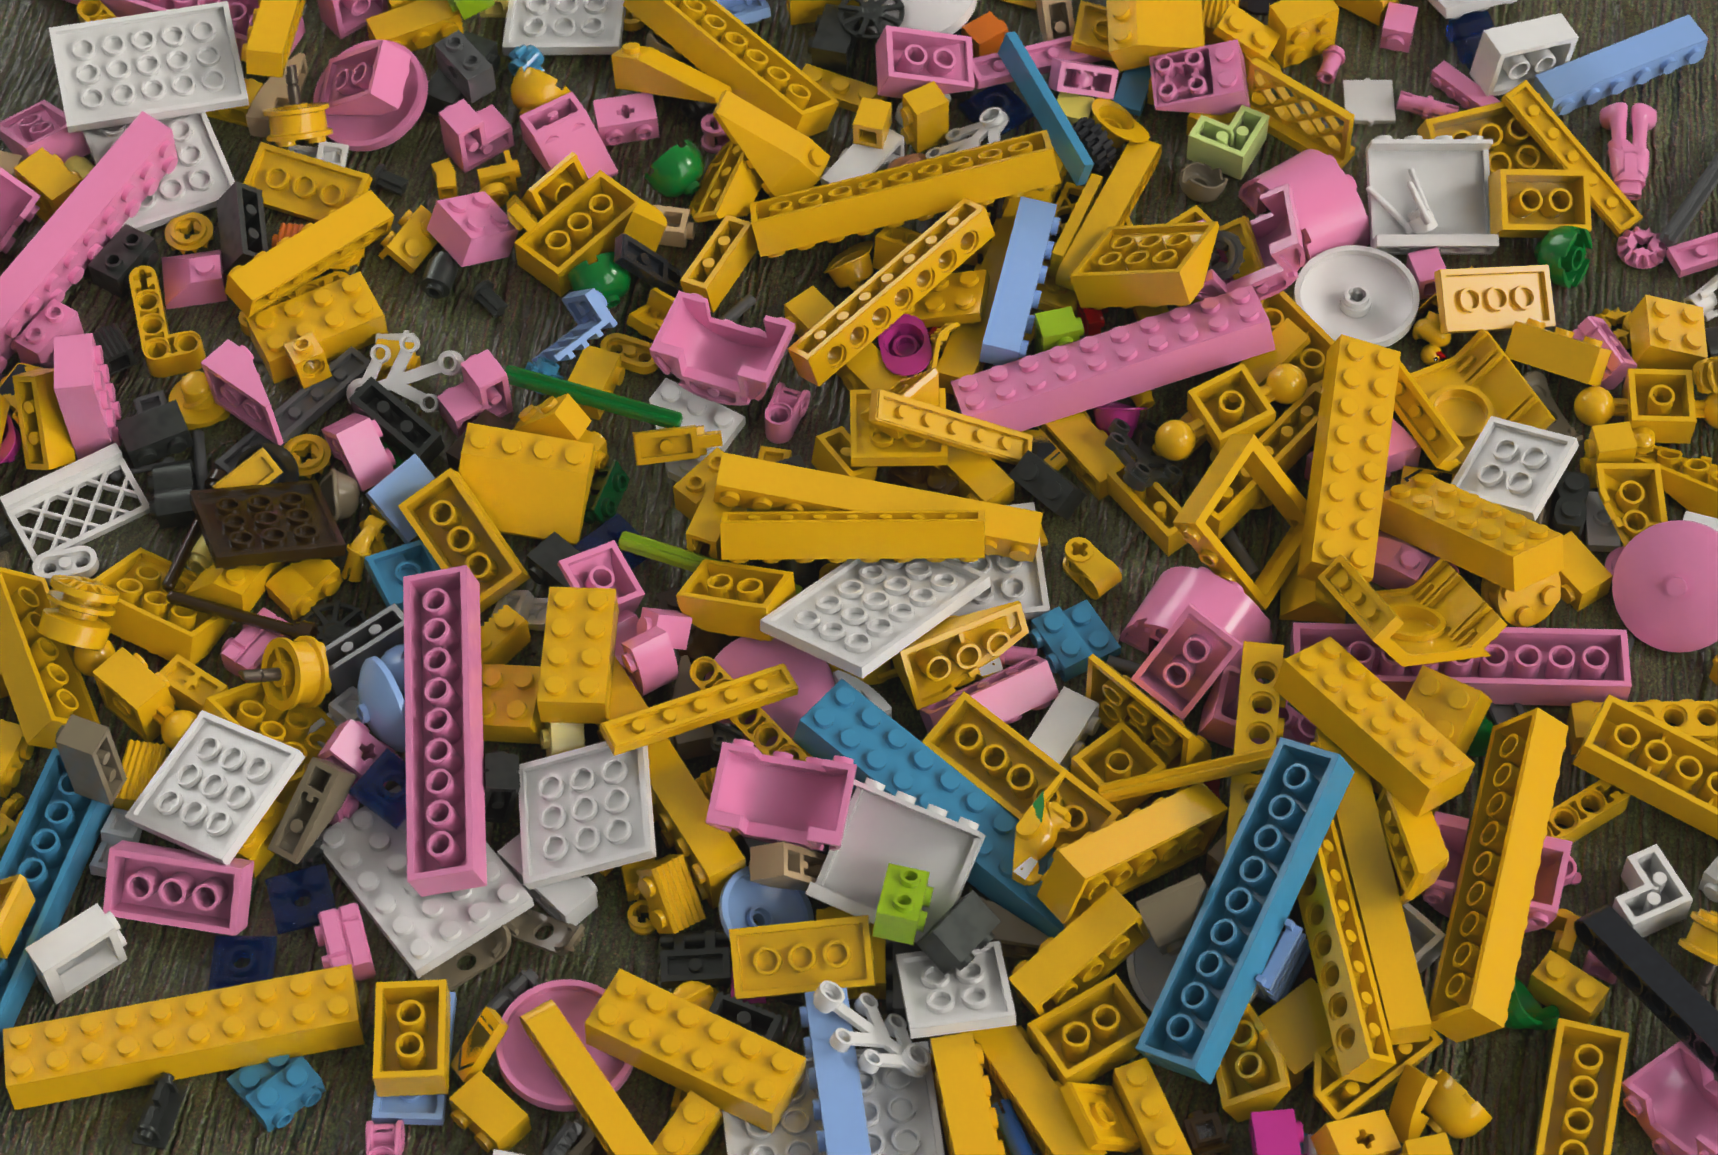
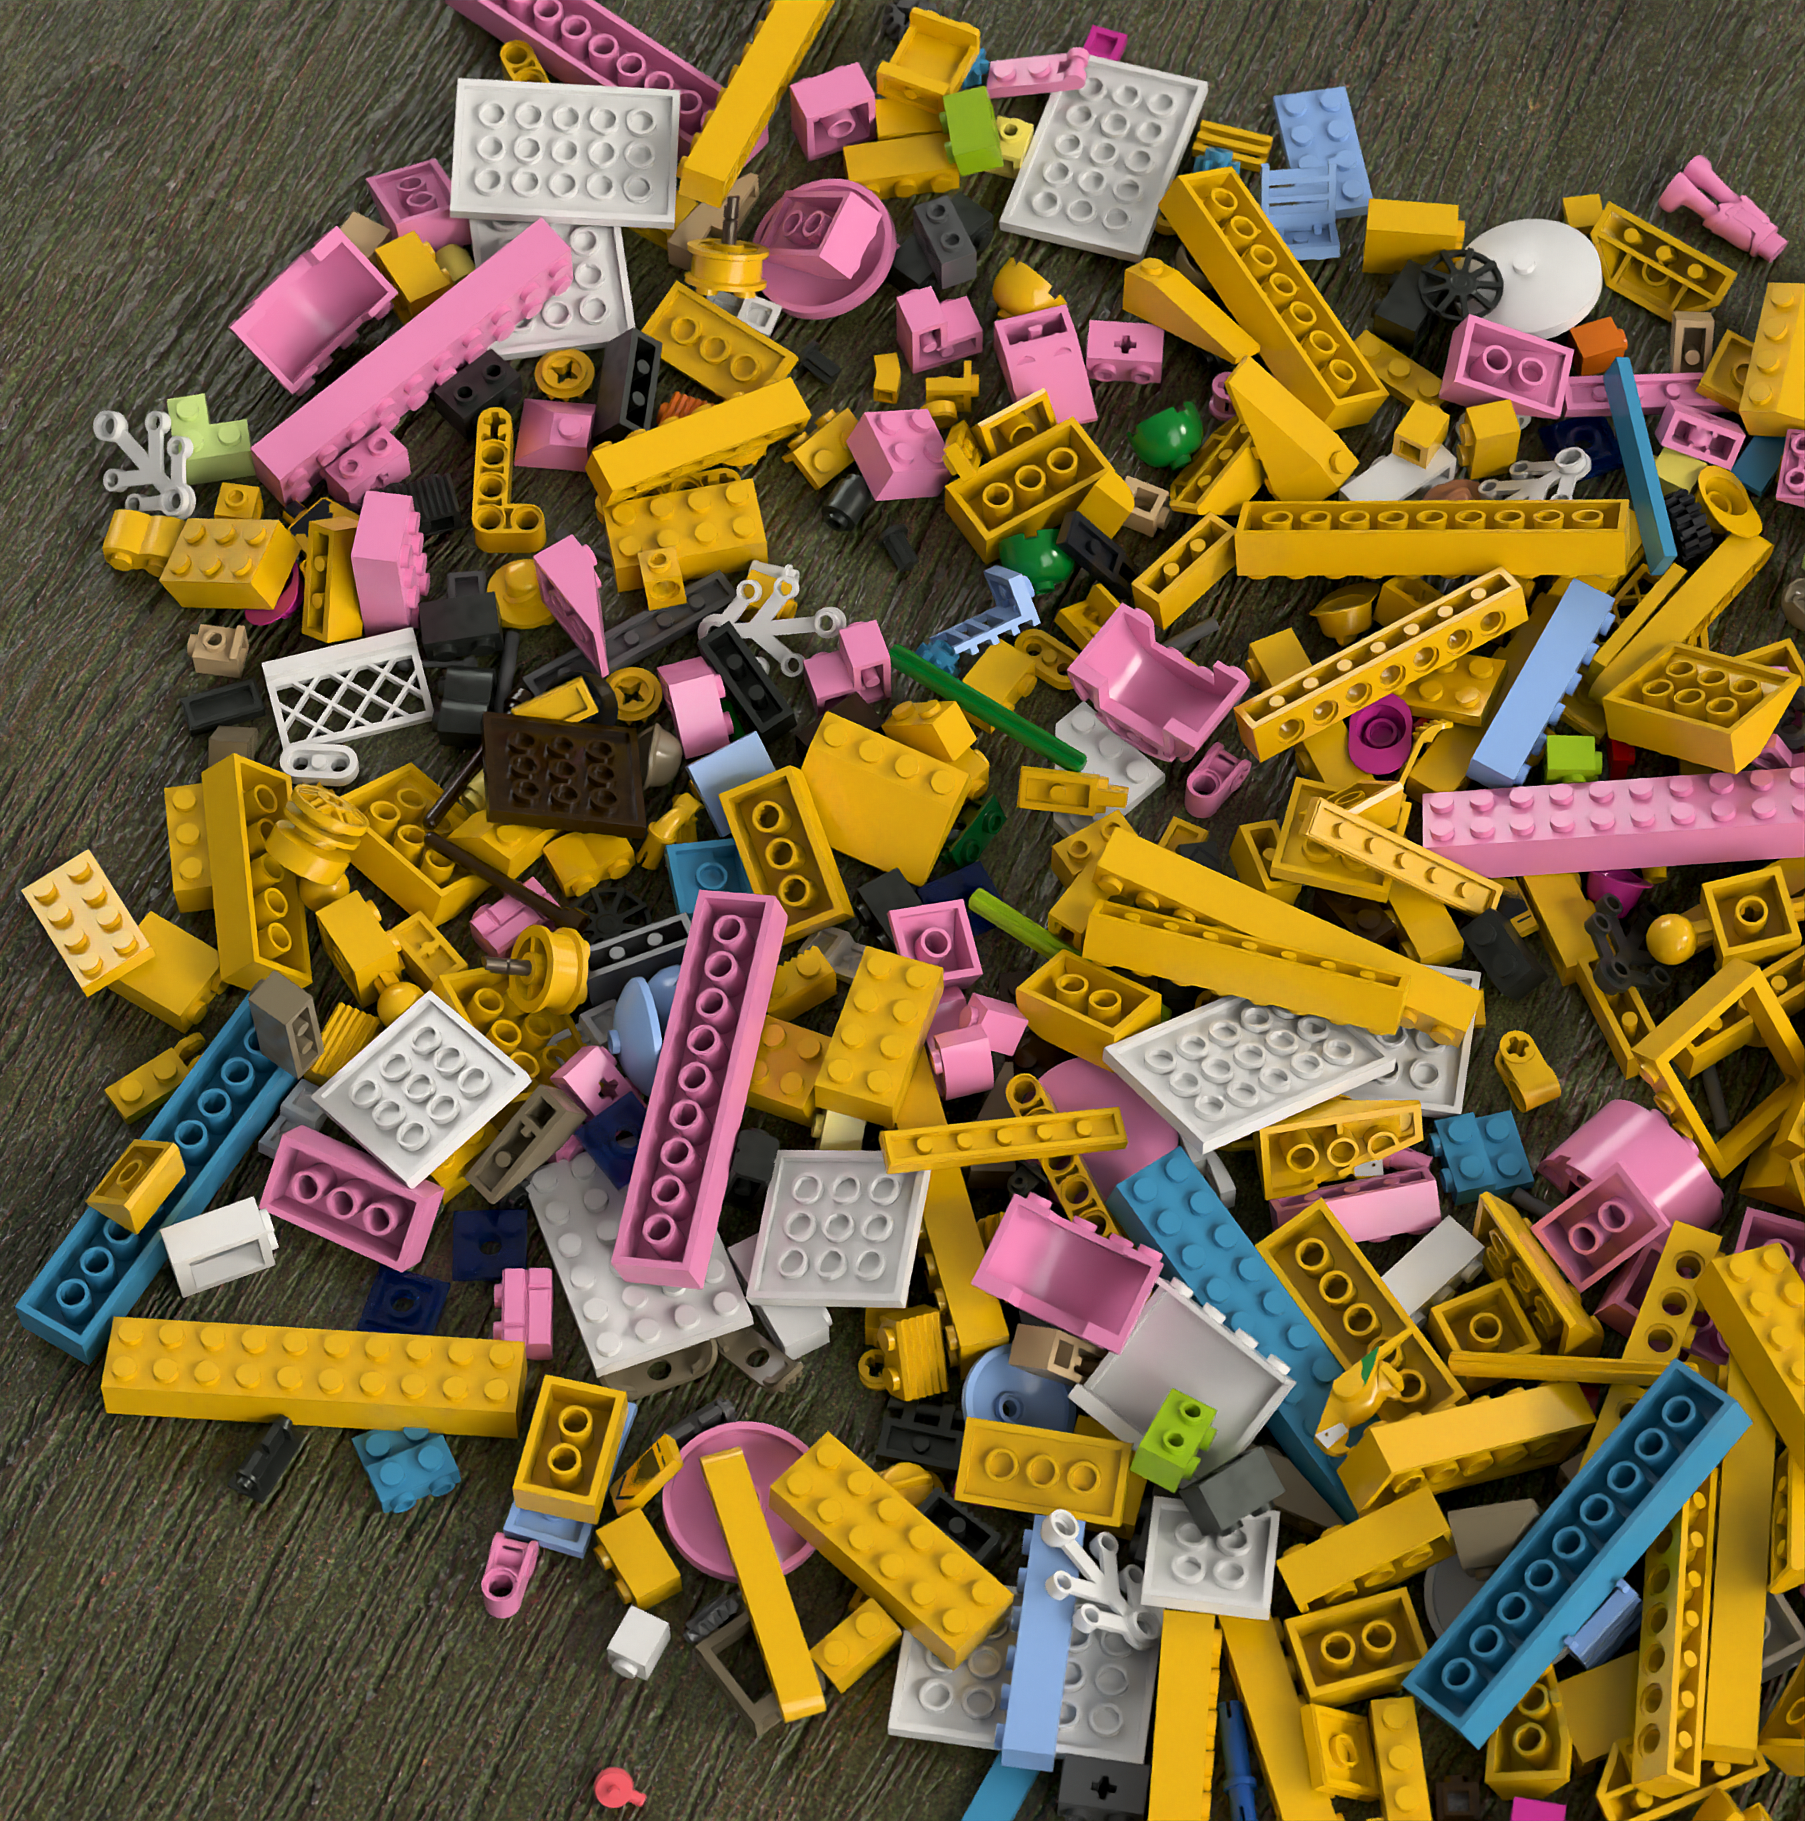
camera: 15 degrees right, 5 degrees up
dark azure gear [508,44,545,76] -> none

